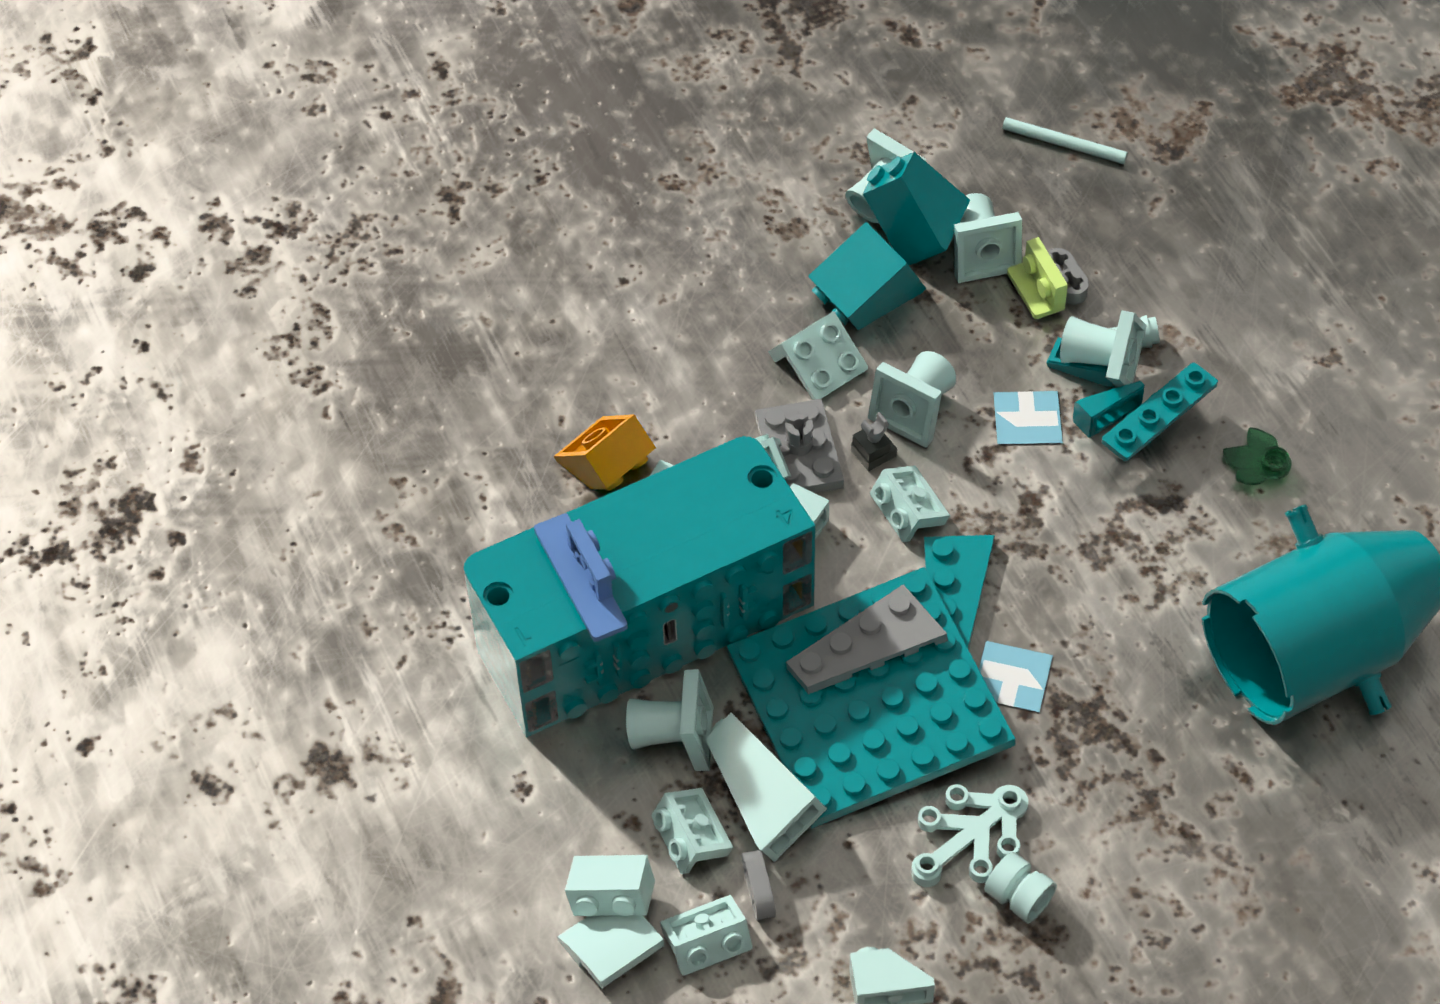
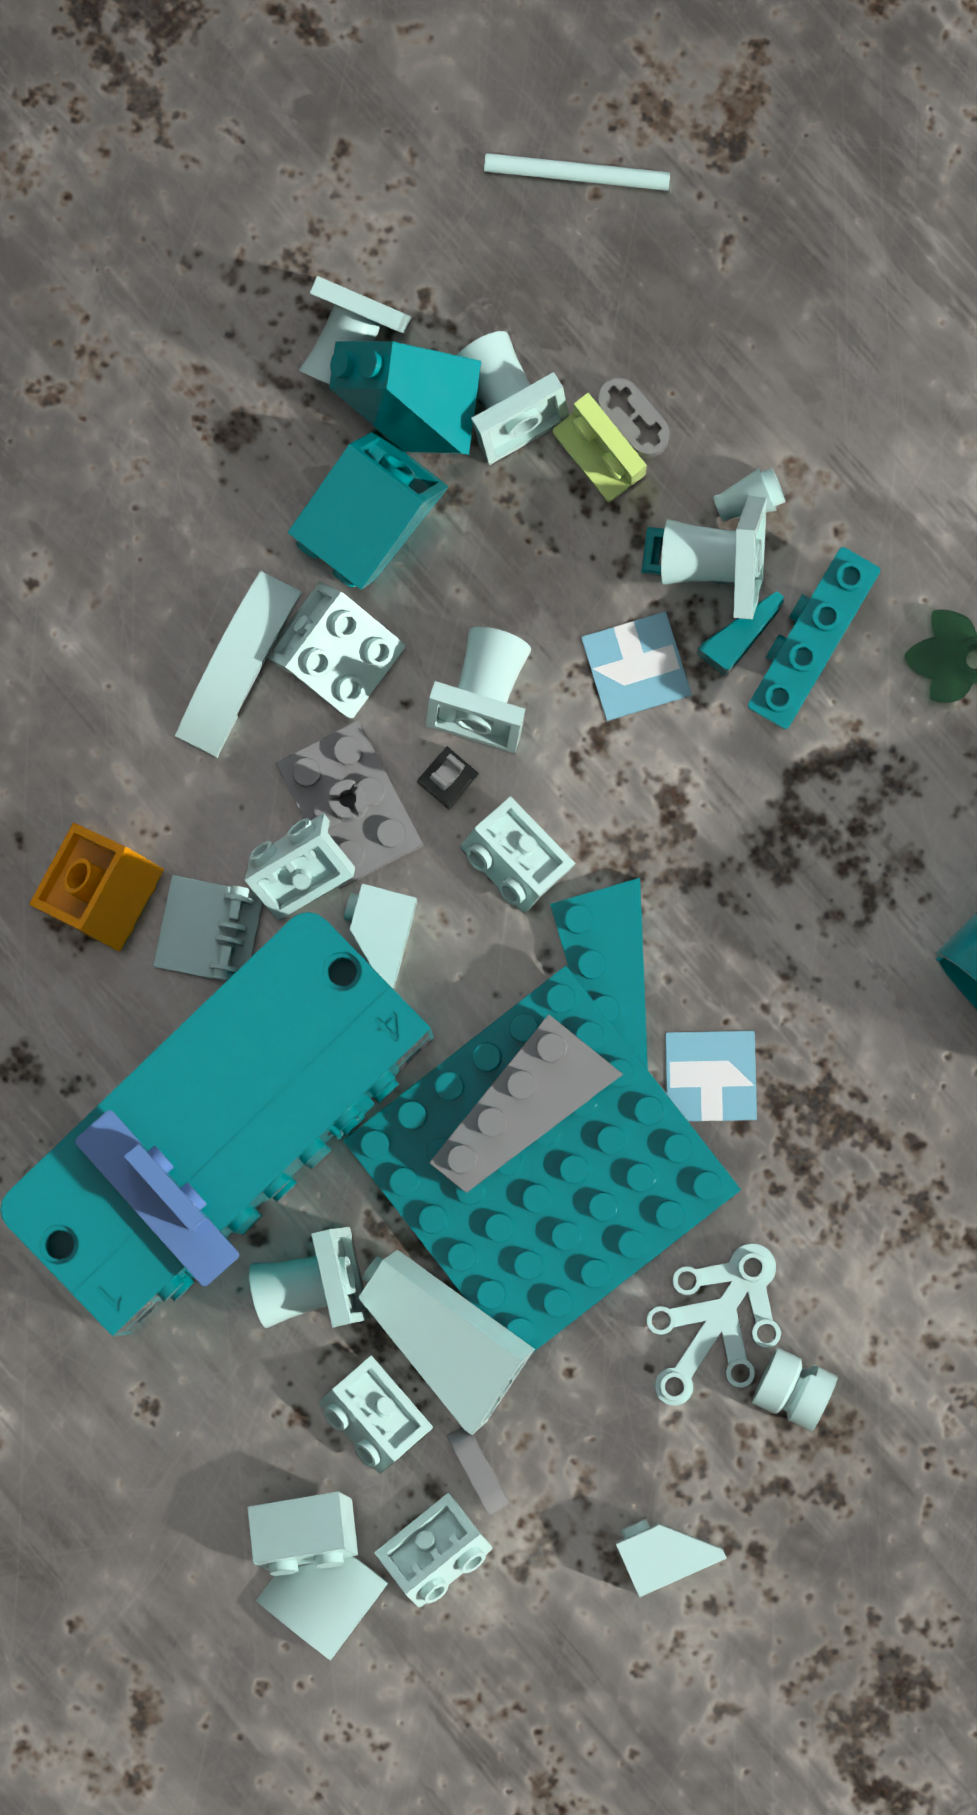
camera: 15 degrees left, 30 degrees up
none -> light aqua slope [175,571,302,758]

